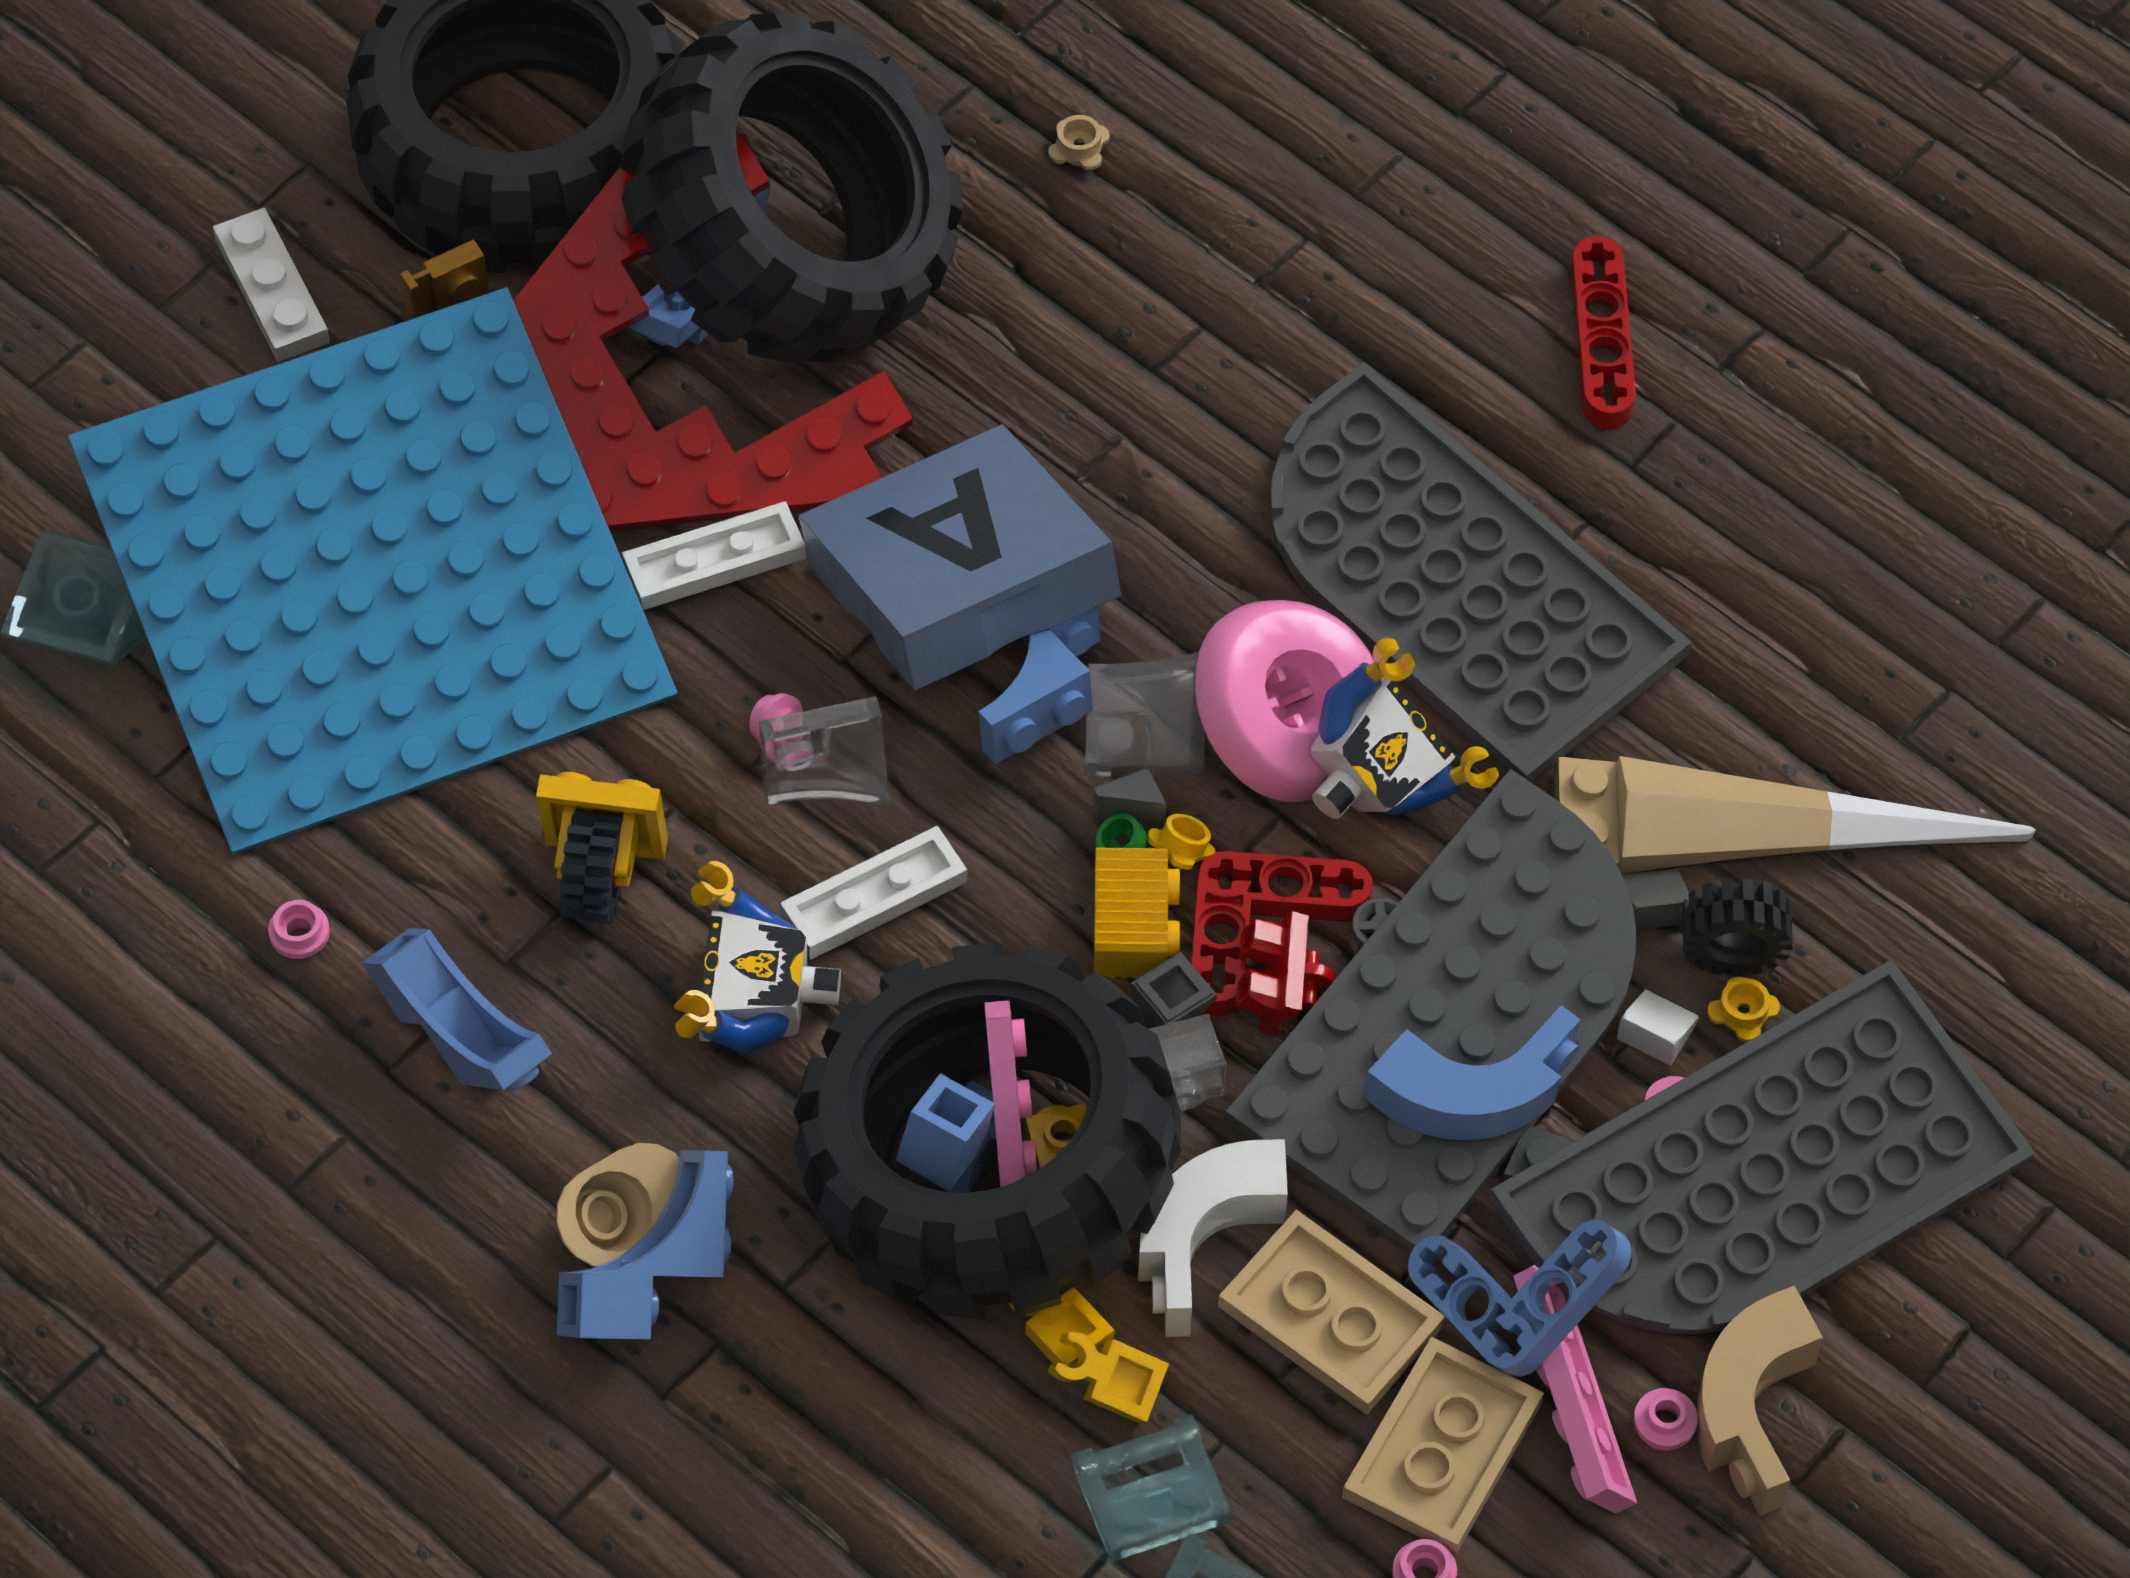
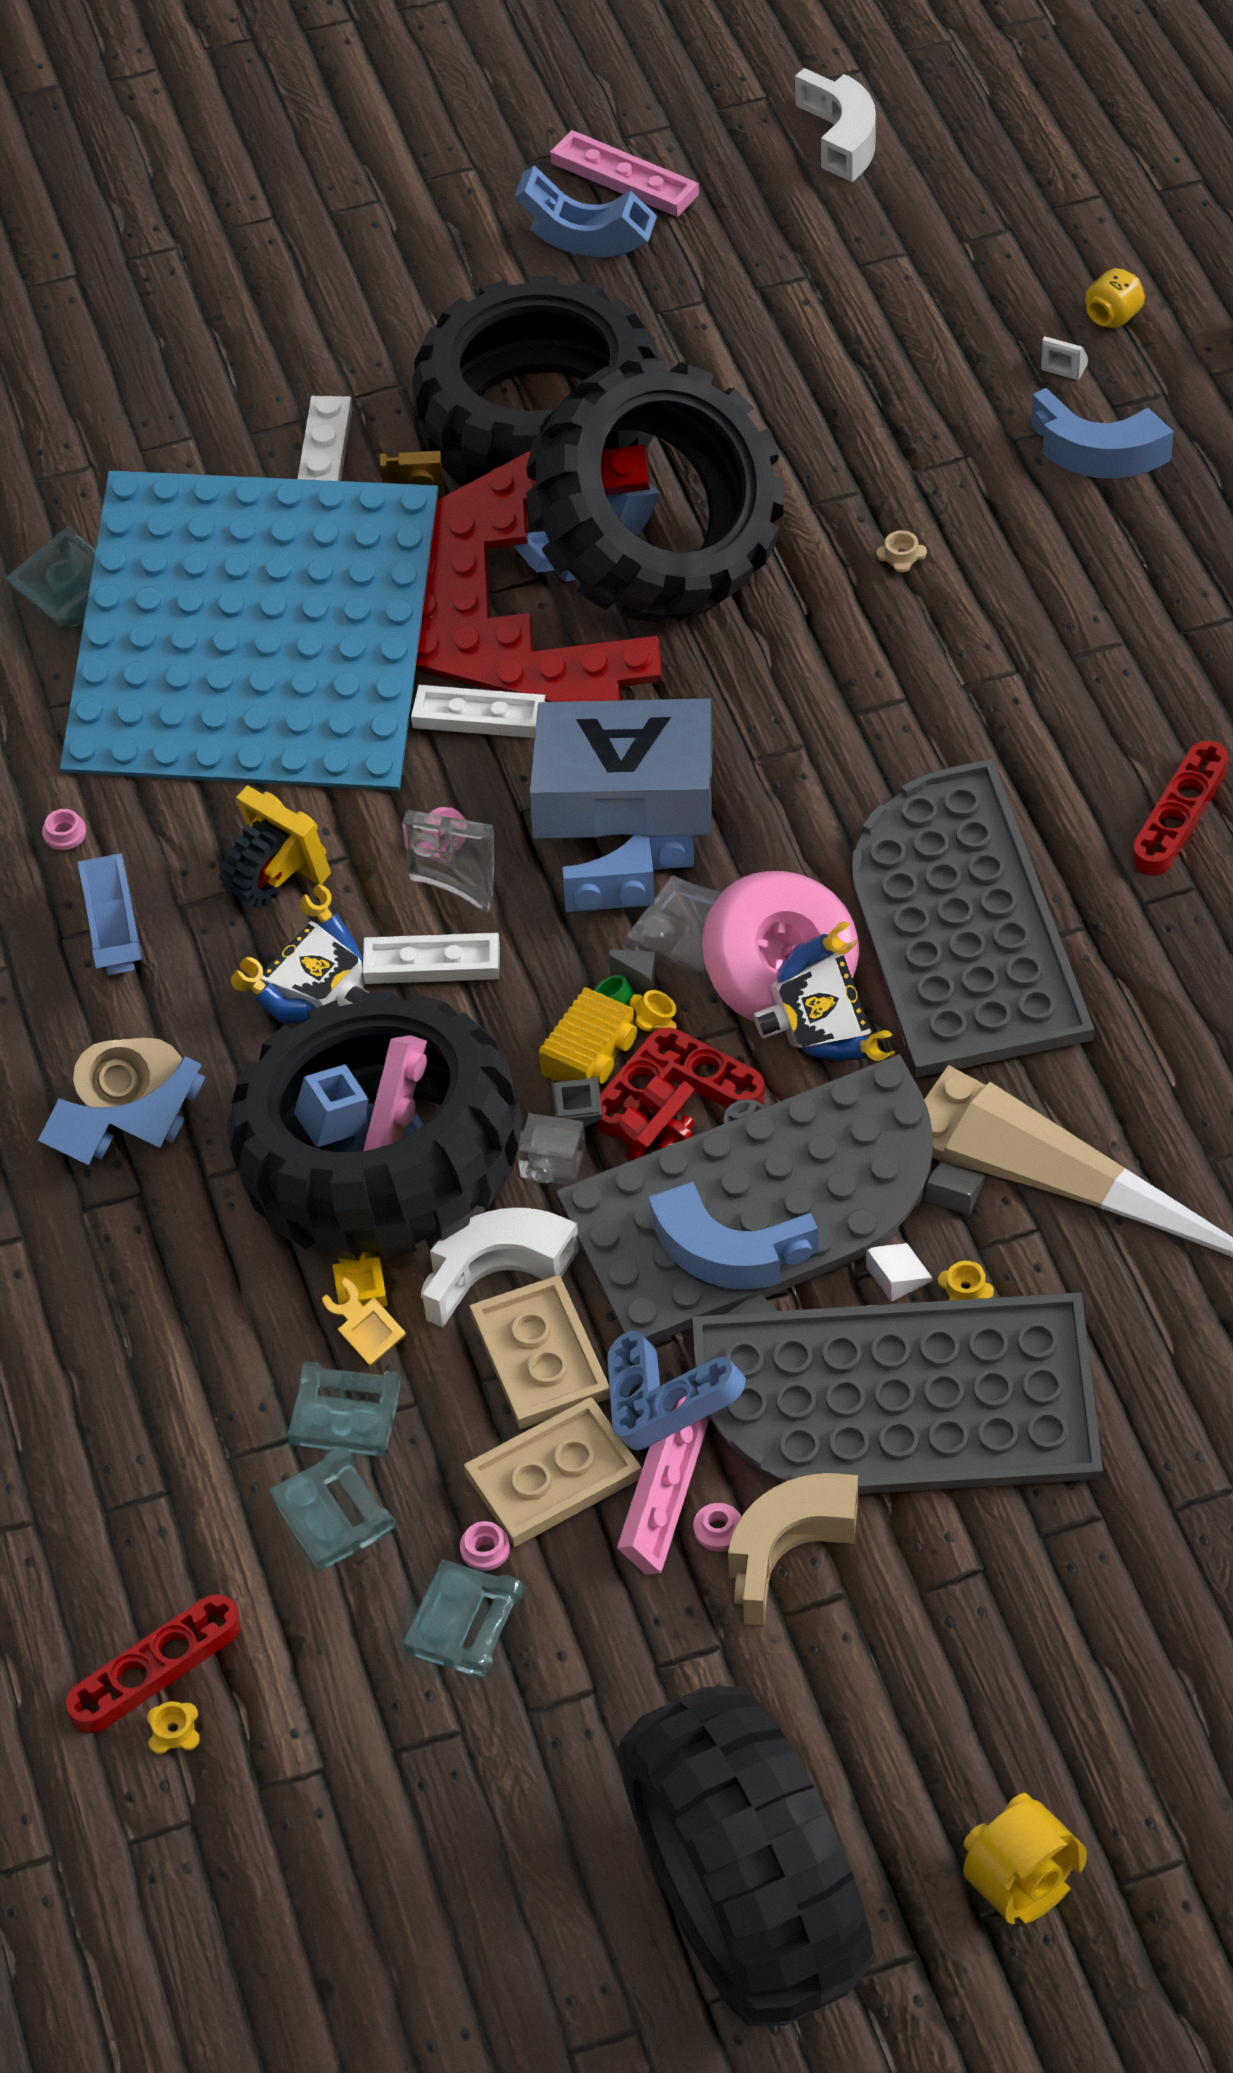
camera: 35 degrees right, 5 degrees down
black tyre [1682,879,1793,976] -> none

